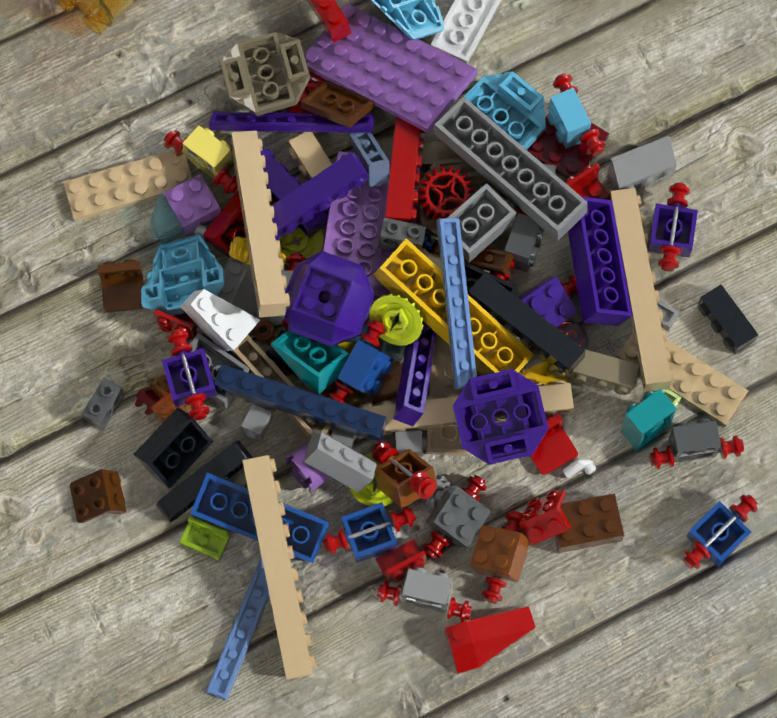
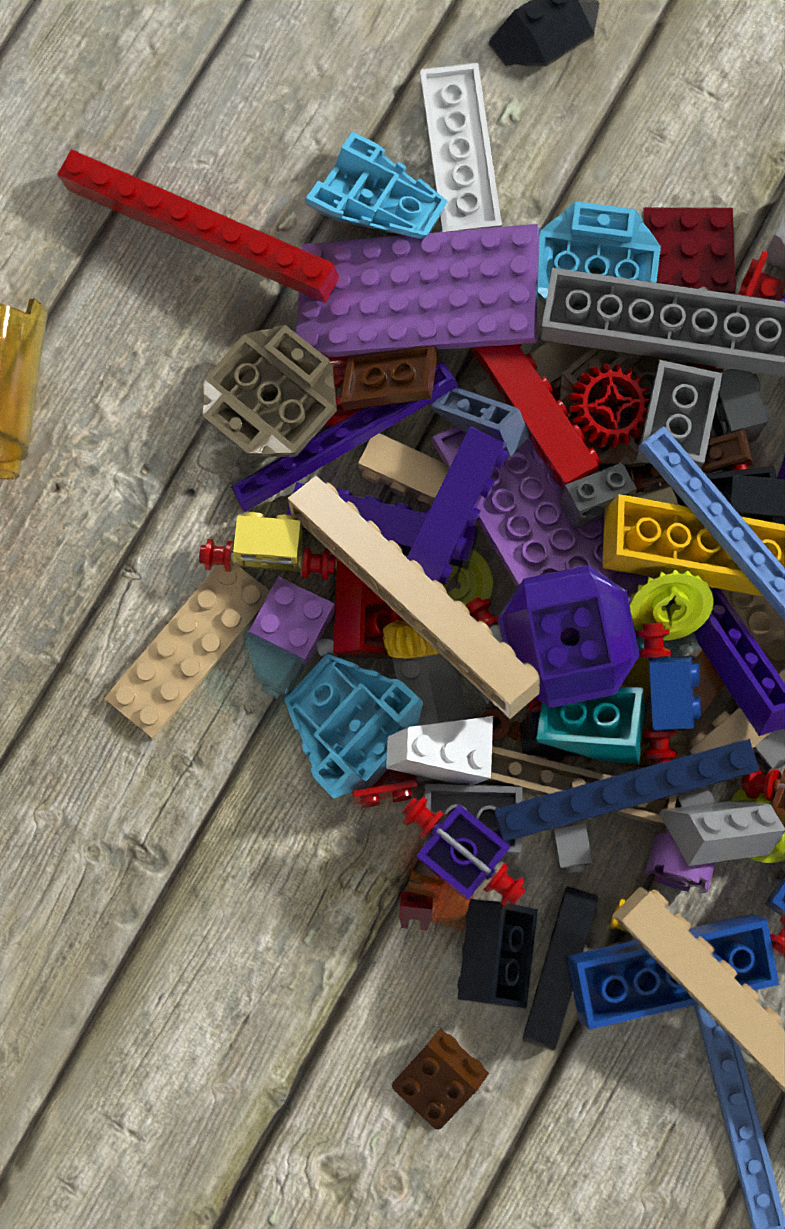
camera: 35 degrees left, 5 degrees up
dark grey brick [82,378,125,431] -> none
reddish brown bracket [98,259,145,313] -> none
lime bracket [179,516,231,561] -> none
medium azure brick [547,74,606,156] -> none

